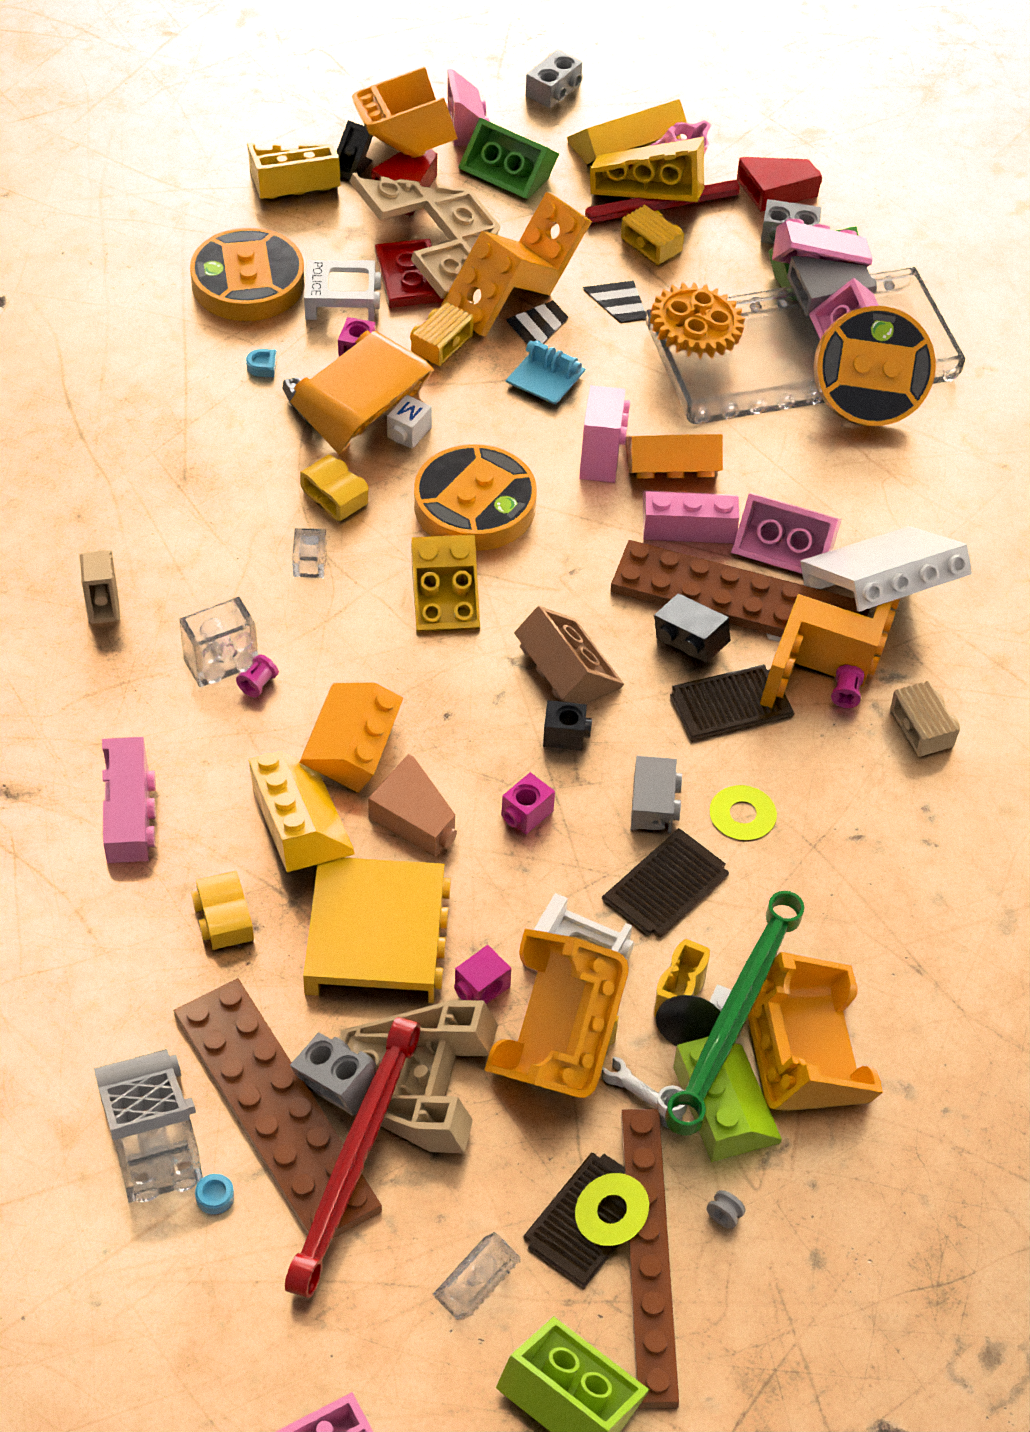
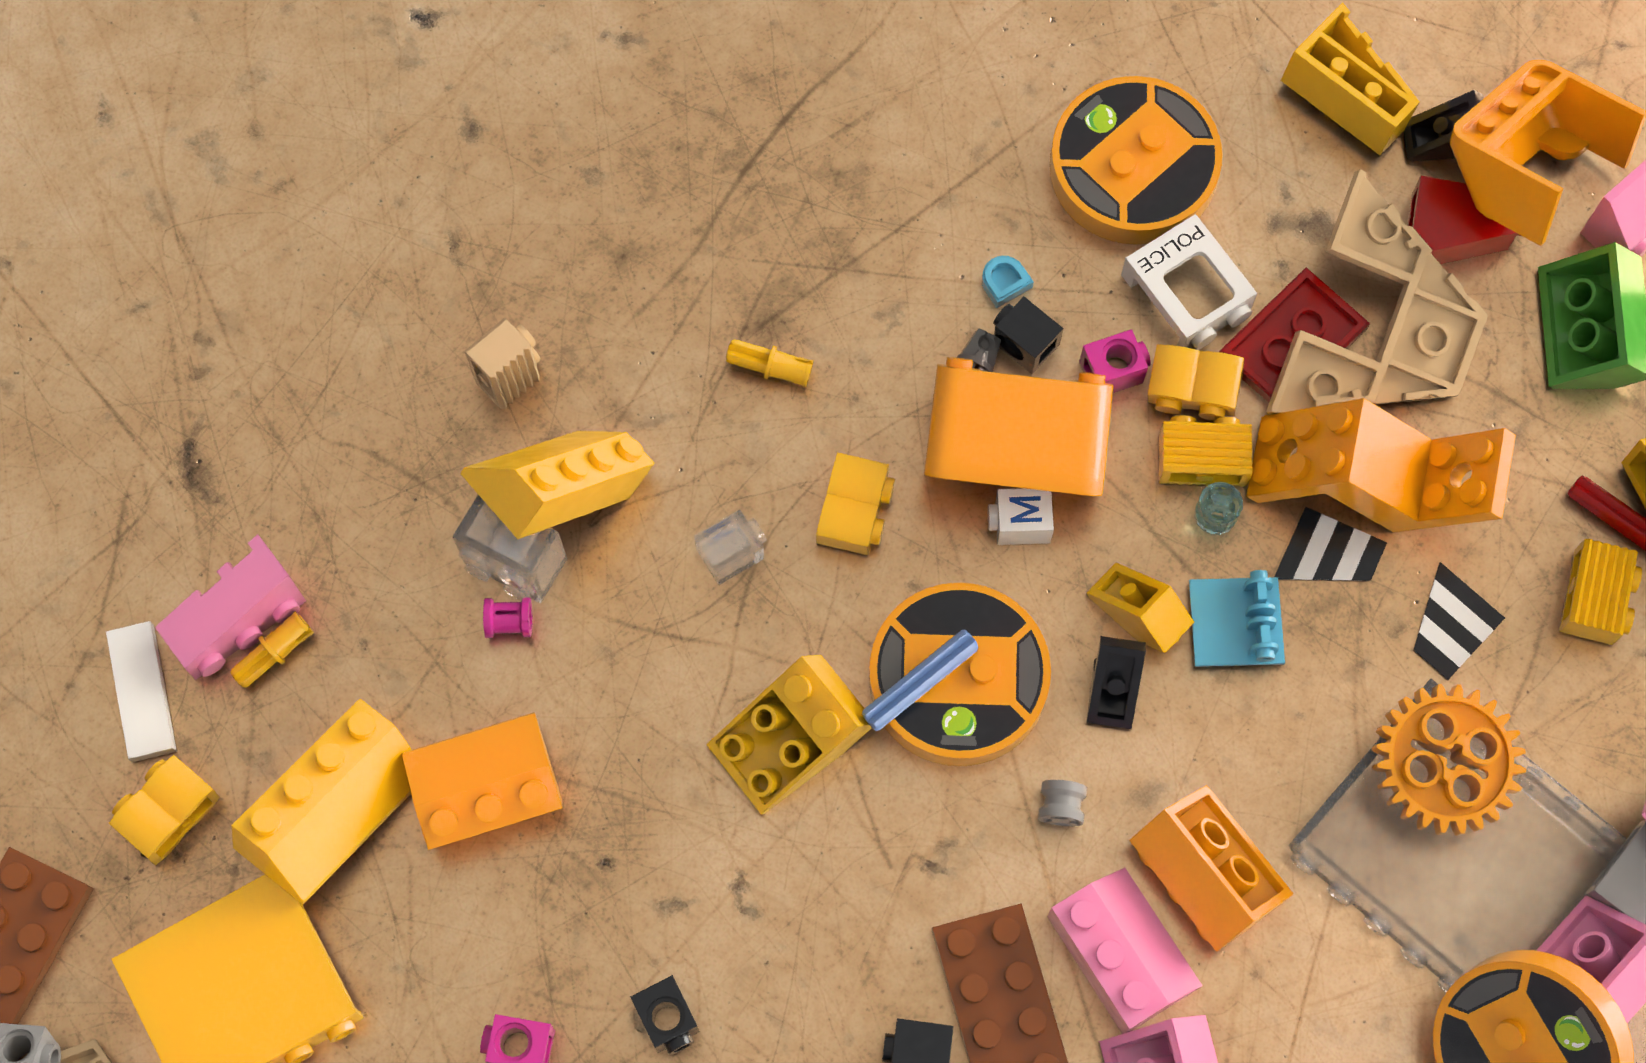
camera: 60 degrees right, 20 degrees up
nougat slope [368,753,457,857] -> none
medium nougat slope [514,605,624,704] -> none
bright pink wedge [579,385,630,483] -> none
none -> white tile [106,621,177,763]
none -> yellow axle [230,611,314,688]
none -> yellow slope [460,431,655,539]
none -> yellow axle [726,339,814,387]
none -> medium blue axle [862,630,978,731]
none -> black brick [993,296,1063,374]
none -> light grey wheel [1038,780,1087,827]
none -> yellow slope [1086,563,1194,654]
none -> black slope [1087,636,1146,729]
none -> yellow brick [1147,344,1244,421]
none -> clear light blue wheel [1195,482,1243,535]

